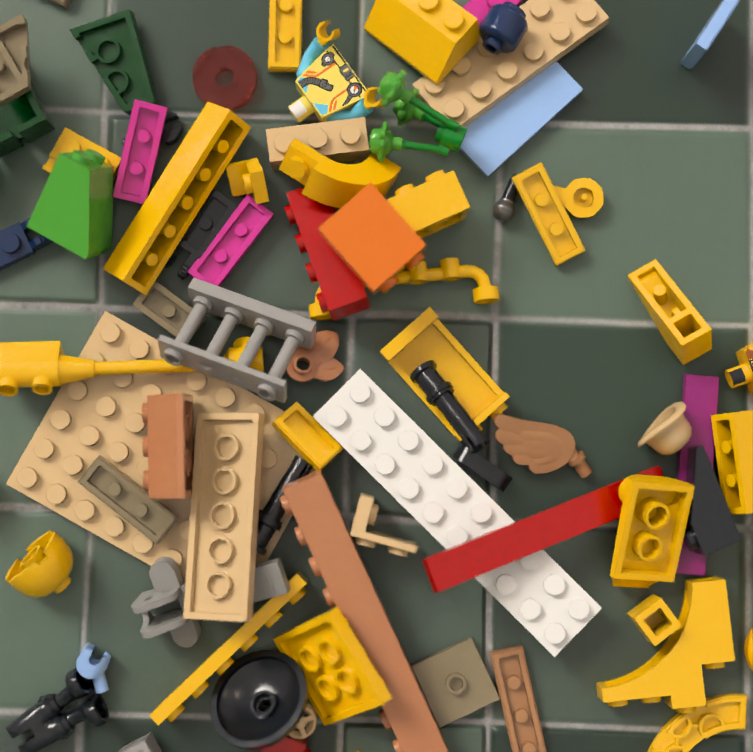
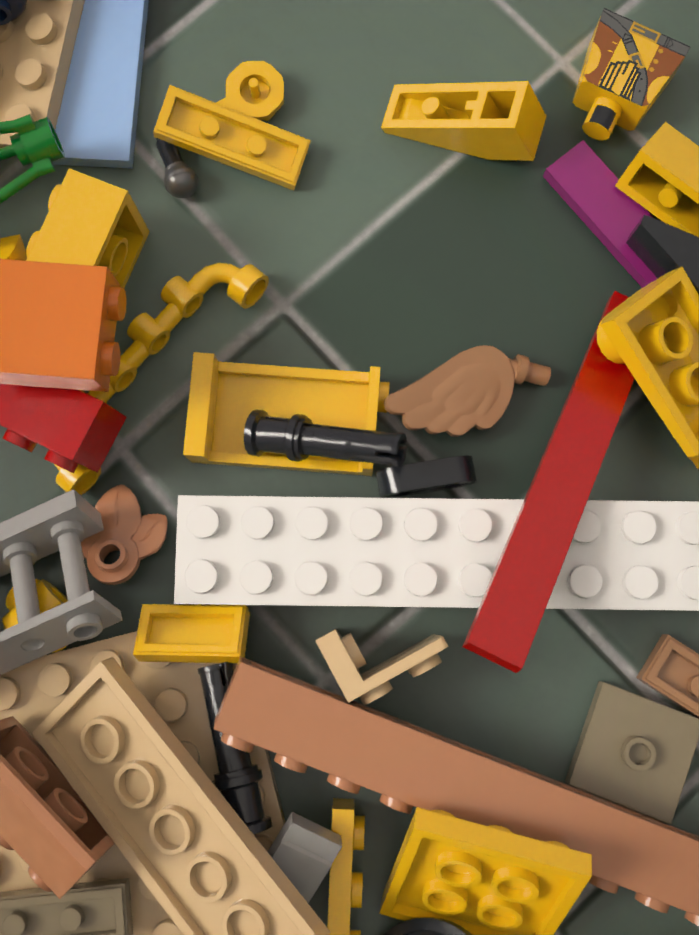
camera: 40 degrees left, 5 degrees down
tan hat [638,402,692,455] -> none

